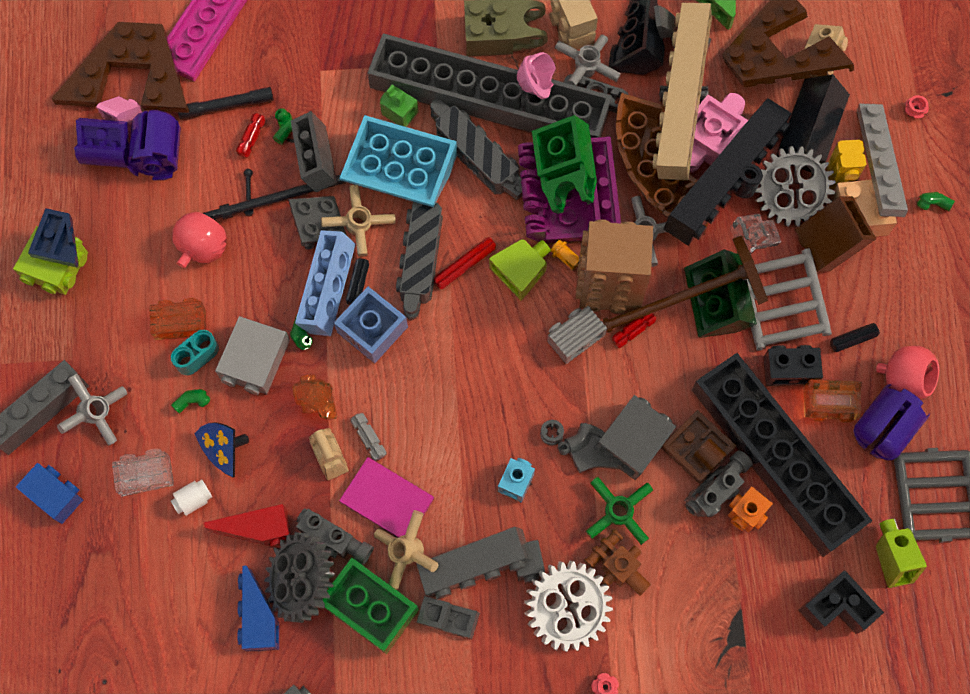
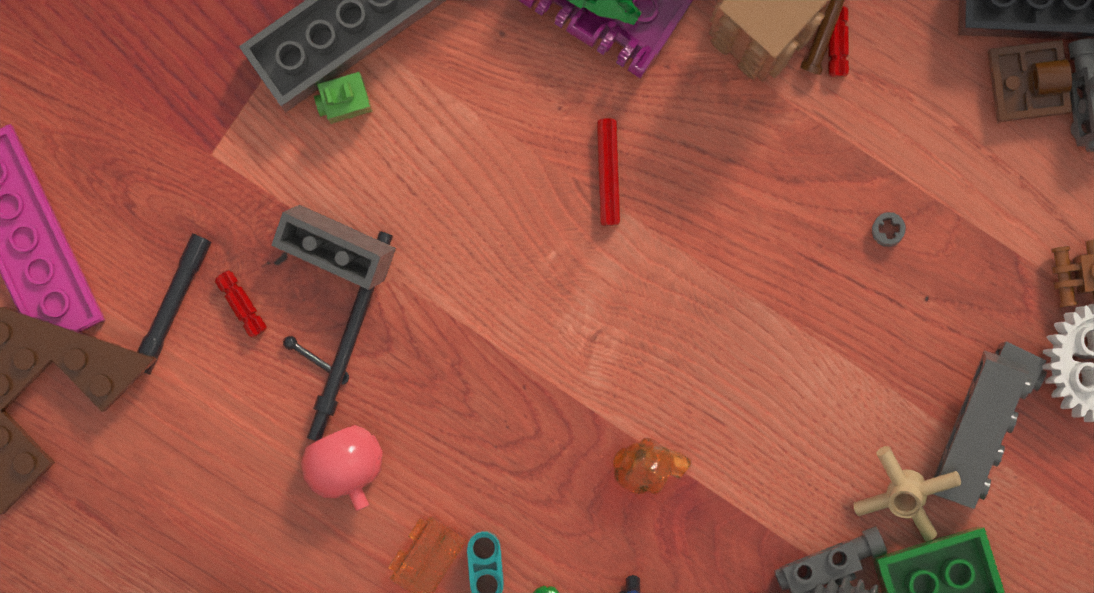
camera: 50 degrees left, 15 degrees up
dark purple brick [74,118,130,168] -> none
bright pink slope [96,96,142,140] -> none
dark purple cylinder [127,110,181,180] -> none
light grey brick [215,316,290,395] -> none
green arm [272,108,293,145] -> none
dark grey hinge [288,196,346,250] -> none
green arm [290,314,313,350] -> none
light blue brick [295,230,356,336] -> none
tan piece [309,428,349,481] -> none
tan bar [321,185,396,257] -> none
medium blue brick [334,286,408,364] -> none
dark pink tile [339,457,434,538] -> none
medium azure slope [340,115,457,207] -> none
black axle [346,258,369,305] -> none
light grey axle [351,413,387,461] -> none
dark grey hinge [396,202,443,320] -> none
dark grey slope [417,596,480,639] -> none
dark grey hinge [430,98,522,200] -> none
lime torso [489,239,551,301] -> none
medium azure brick [498,458,535,503] -> none
light grey brick [547,306,607,364] -> none
light orange pin [551,240,579,271] -> none
dark grey arm [558,423,621,473] -> none
green bar [585,477,653,545] -> none
dark grey brick [593,395,676,480] -> none

